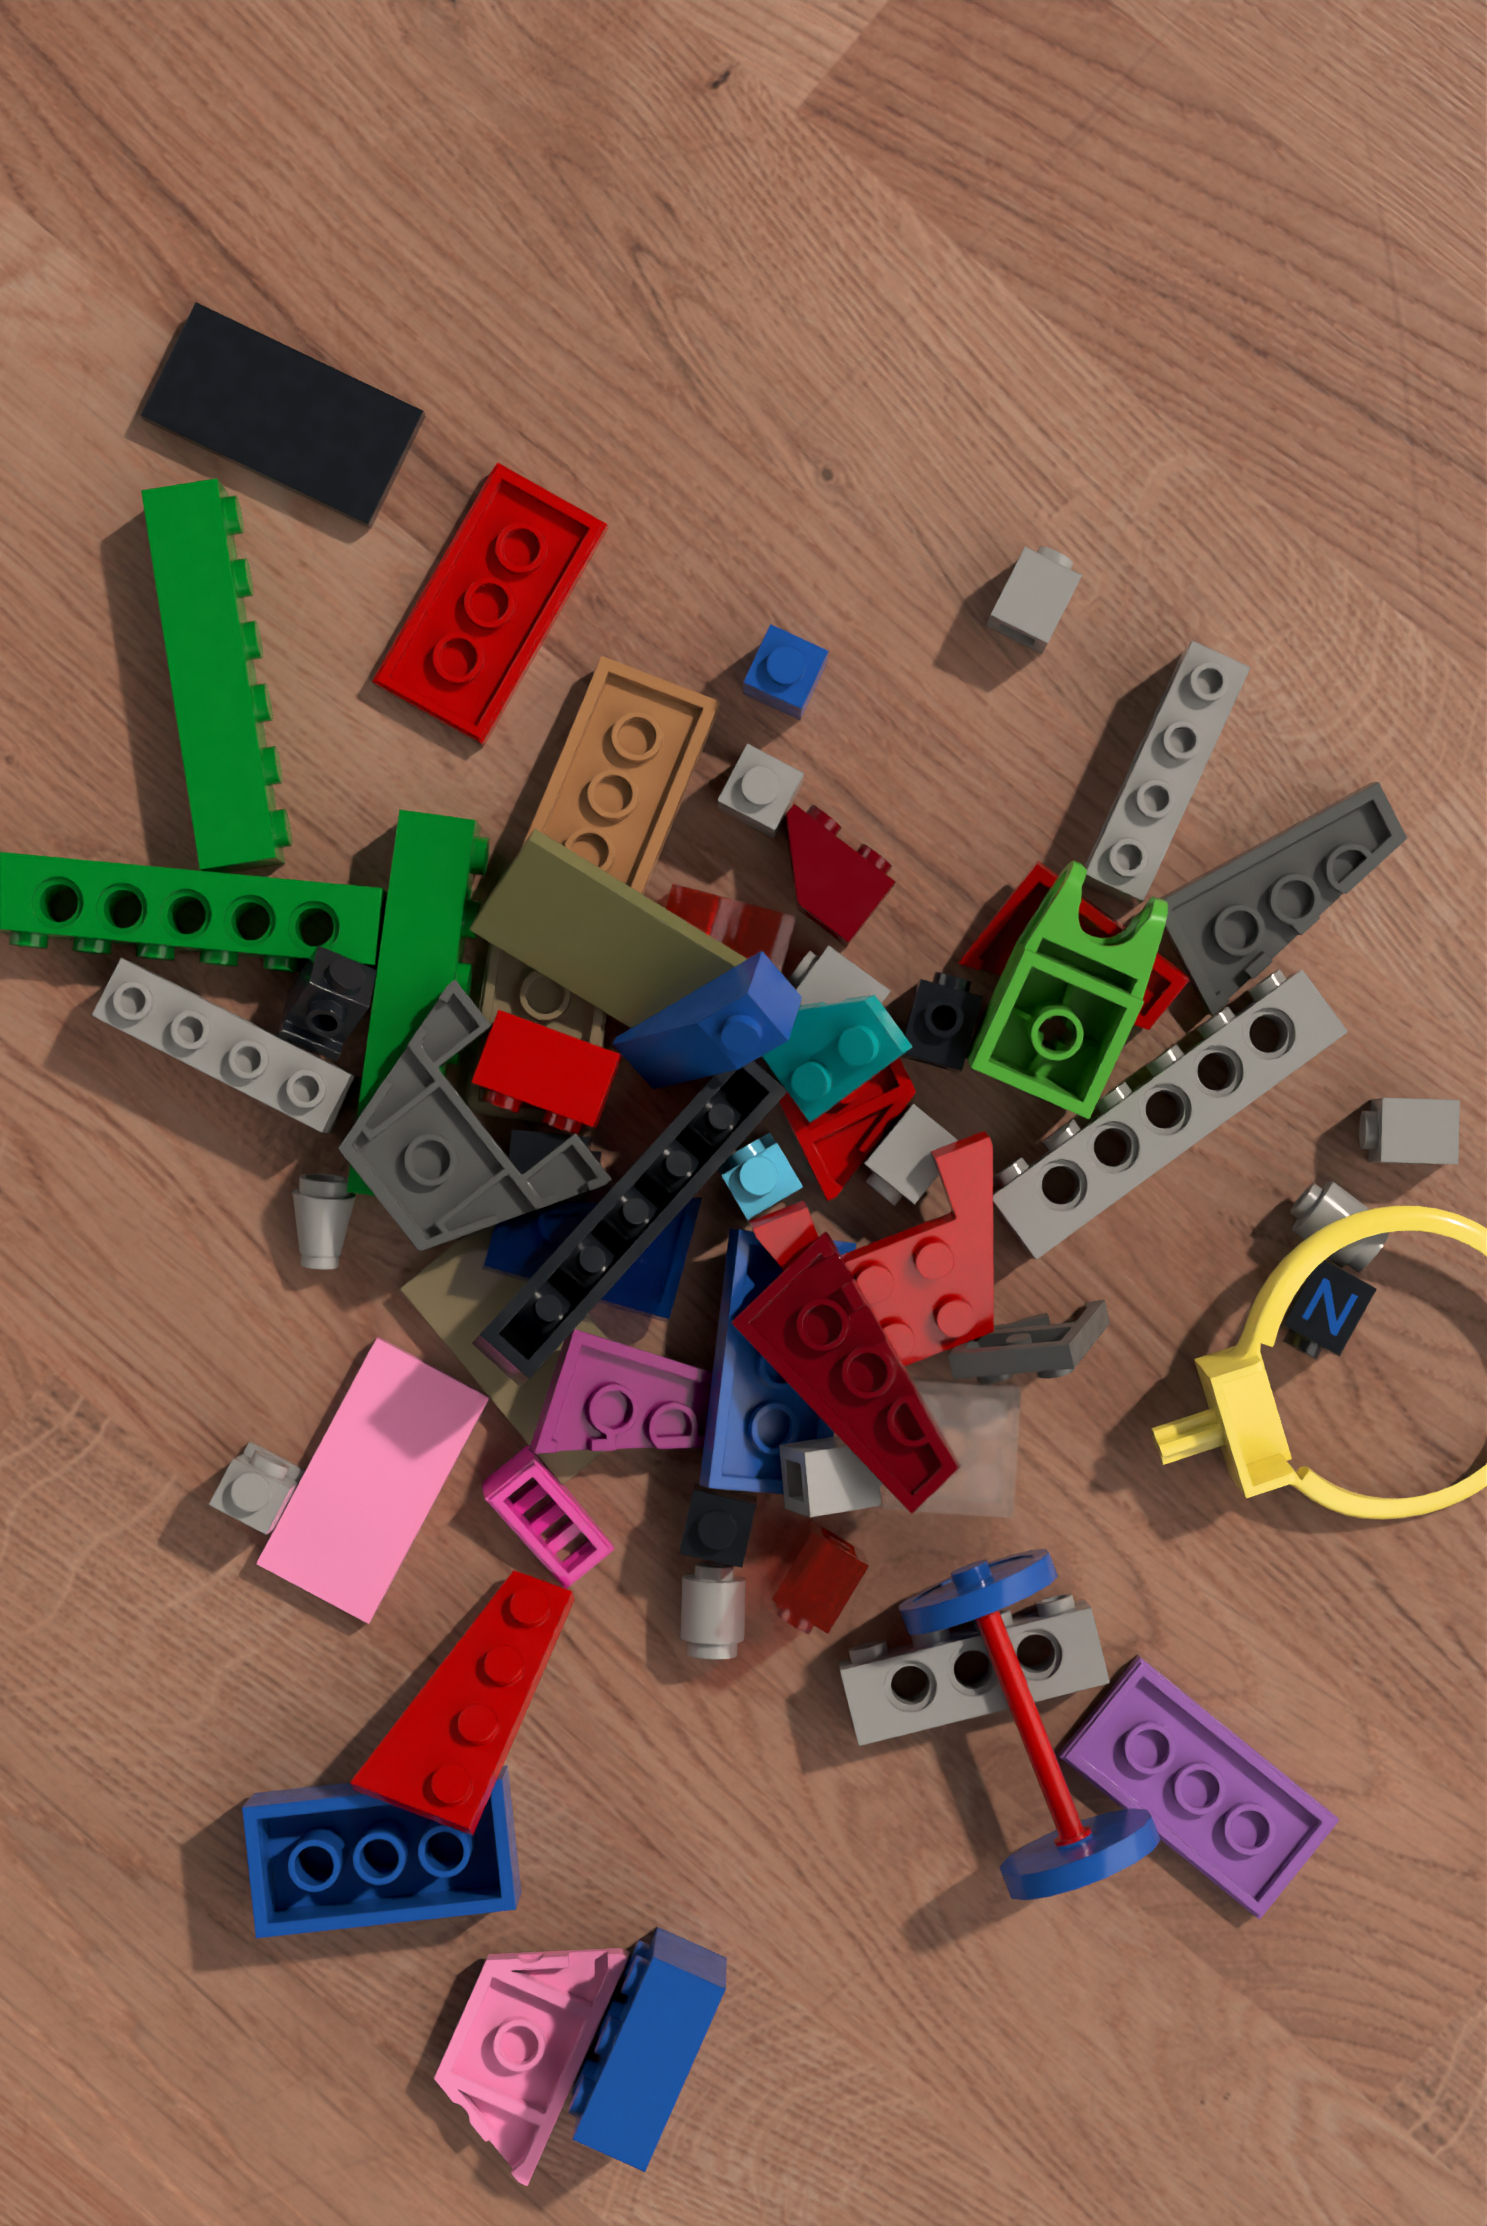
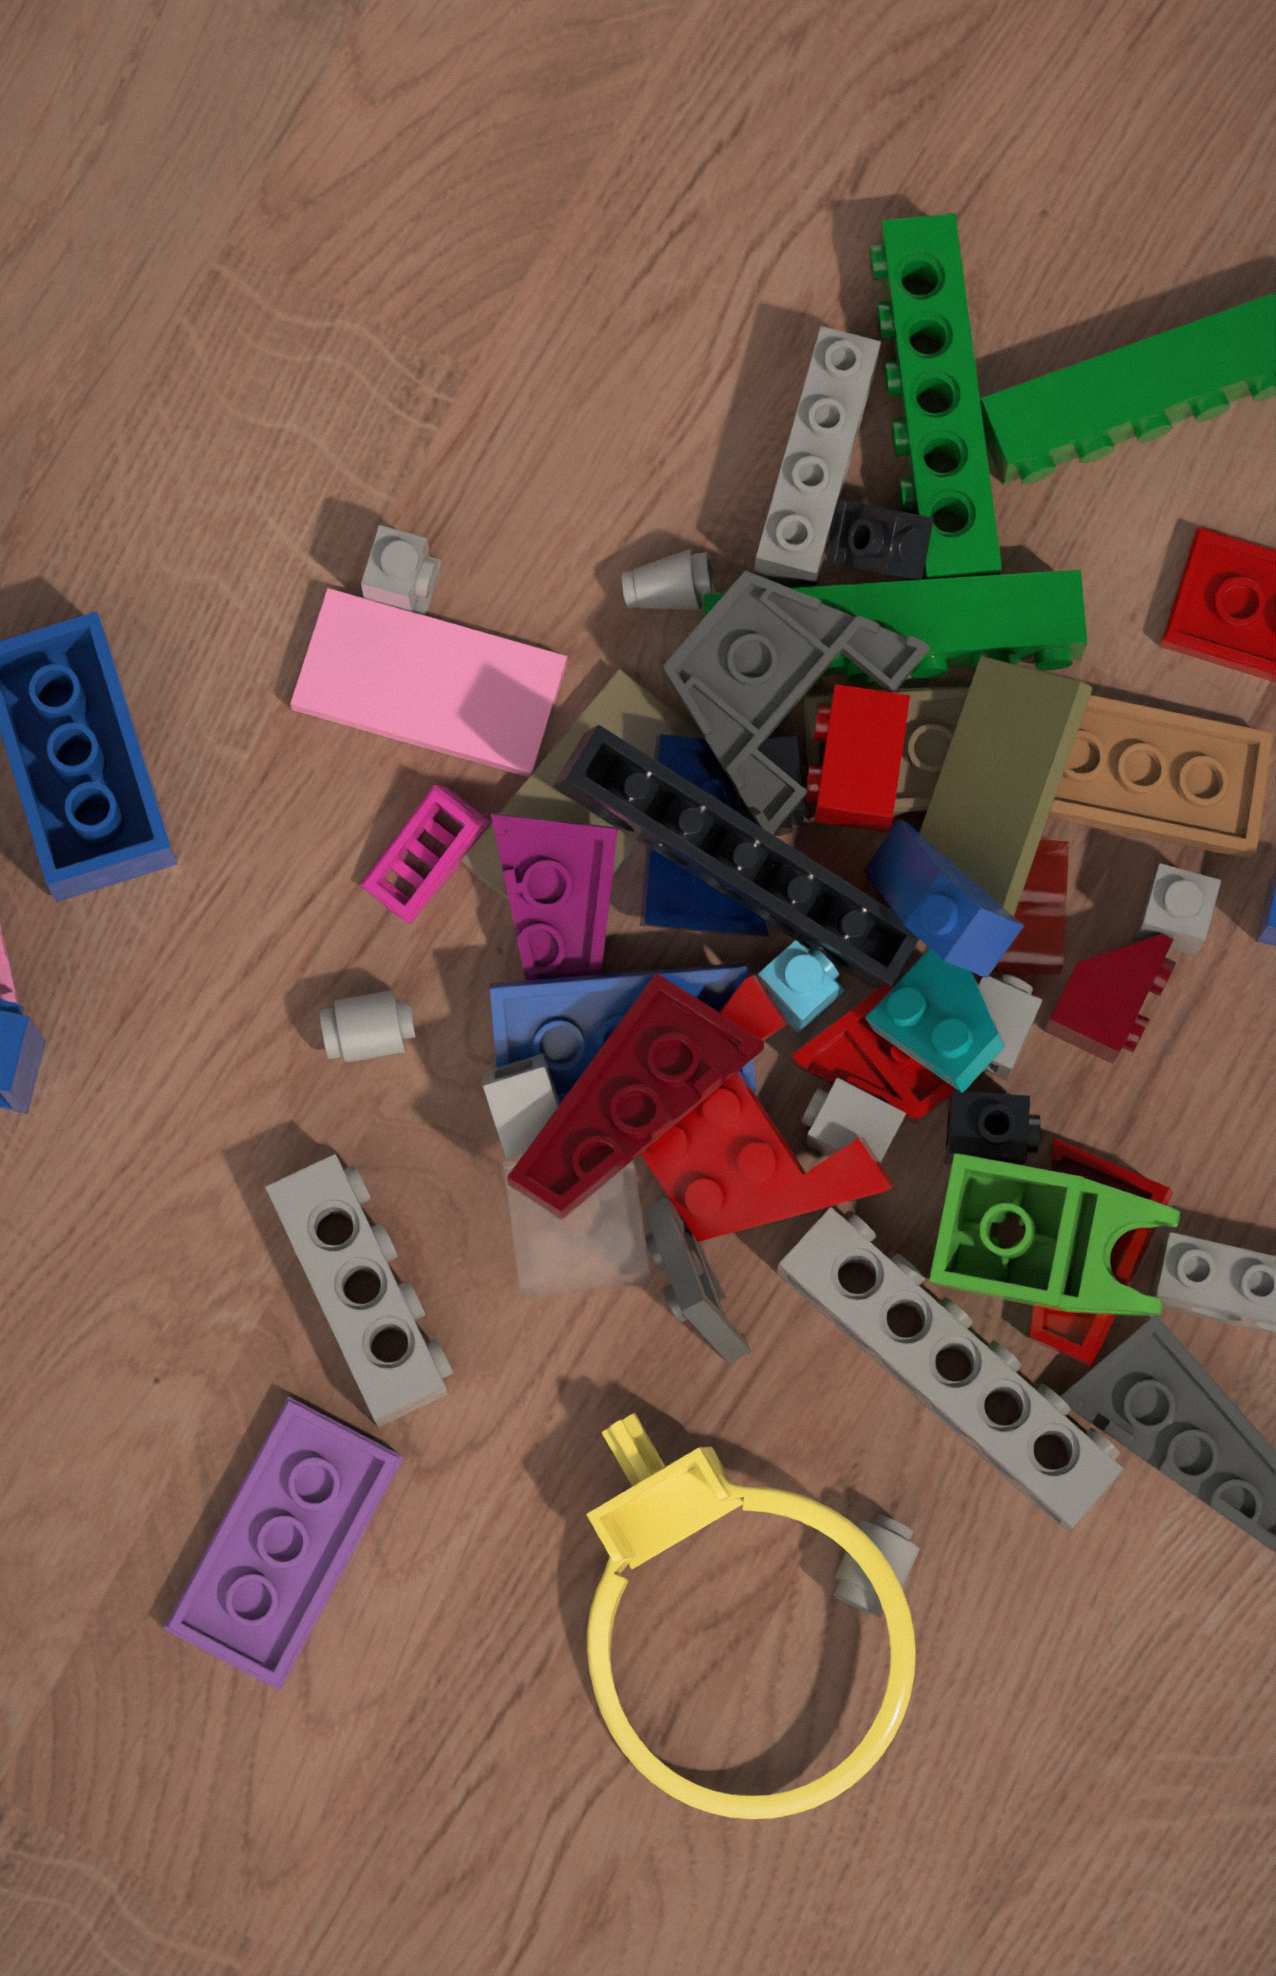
camera: 75 degrees right, 10 degrees down
red wing [350,1570,575,1836] -> none
black brick [679,1483,757,1568] -> none
clear red brick [771,1519,869,1634] -> none
blue piece [898,1549,1161,1900] -> none
black brick [1280,1260,1377,1360] -> none
light grey brick [1359,1098,1460,1165] -> none

